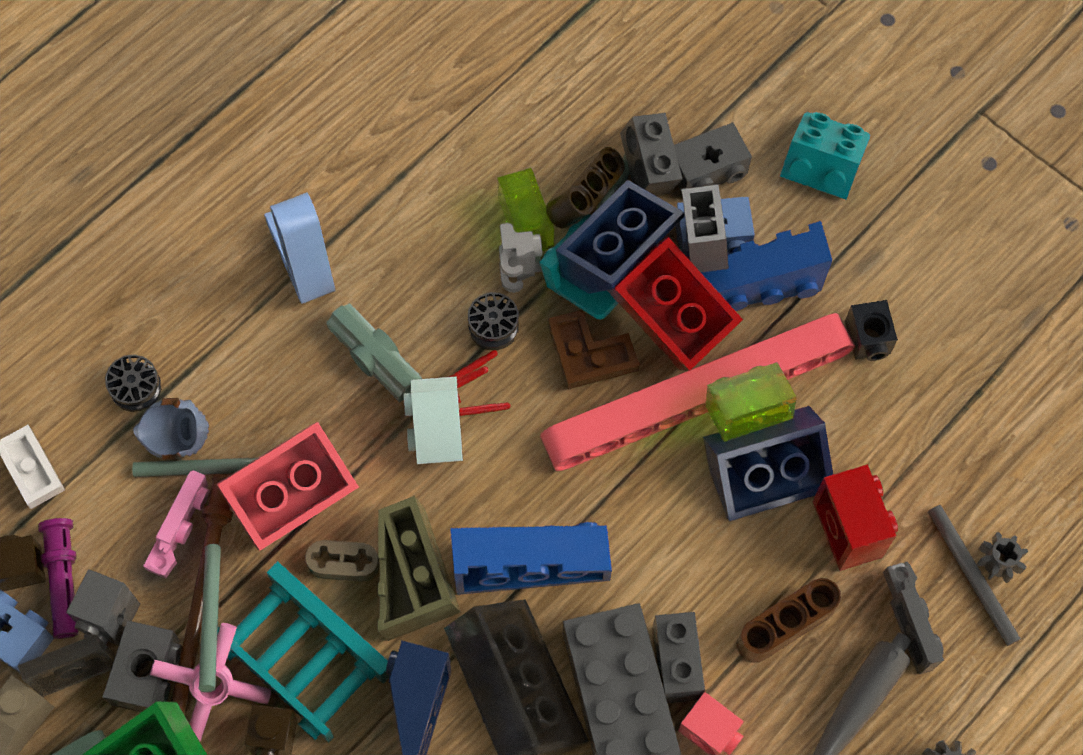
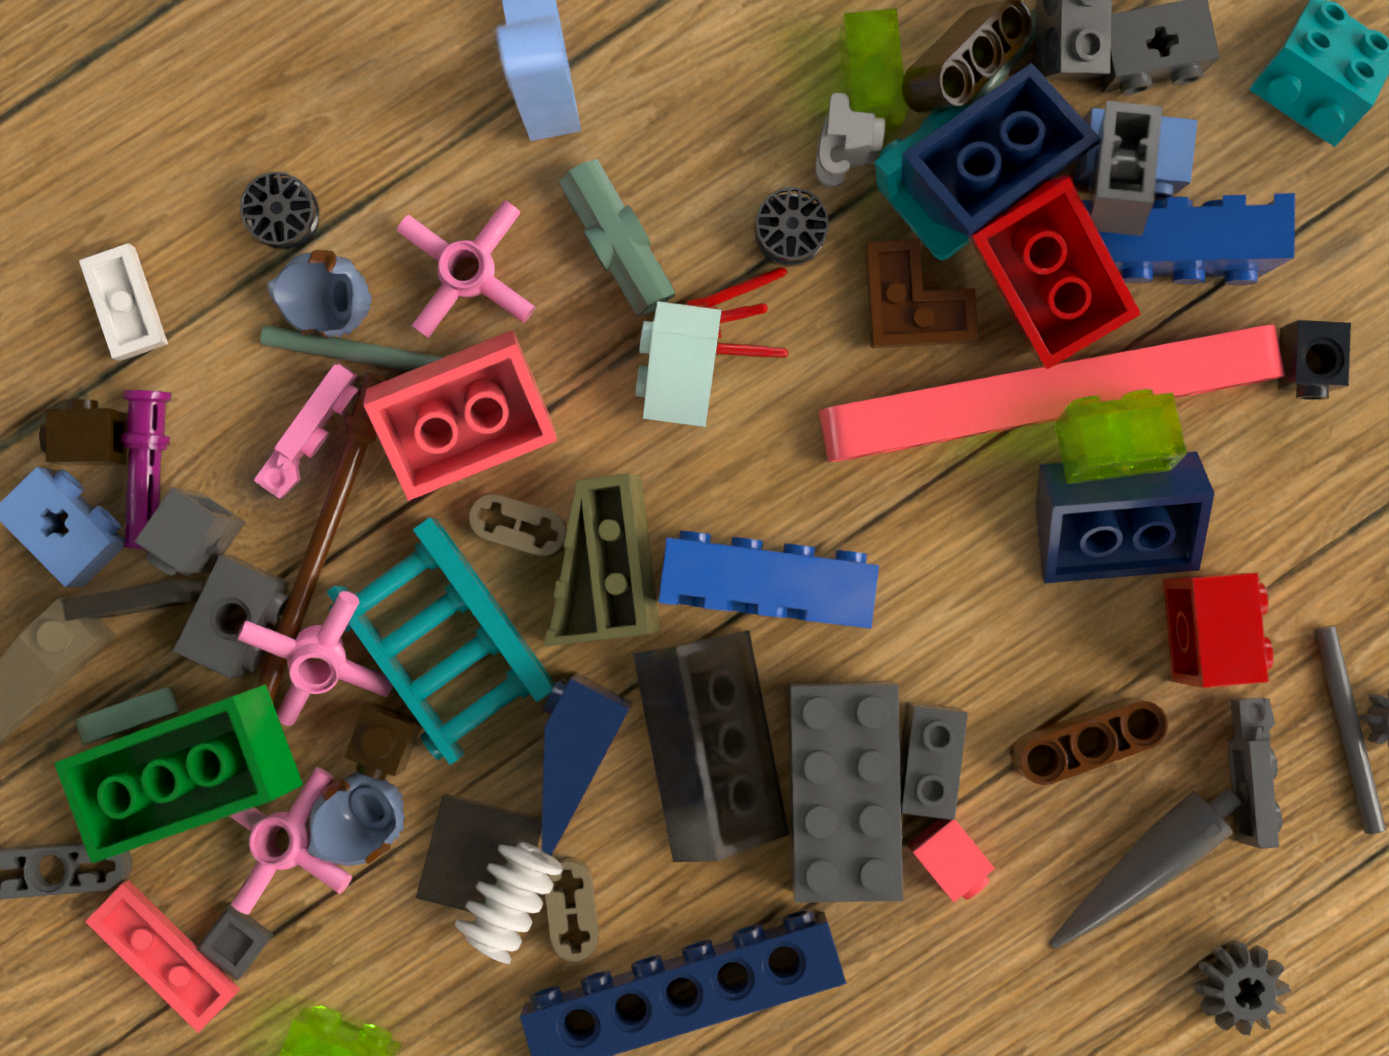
camera: 15 degrees right, 20 degrees up
sand green bar [199,544,221,692] -> none
none -> bright pink bar [397,200,535,338]

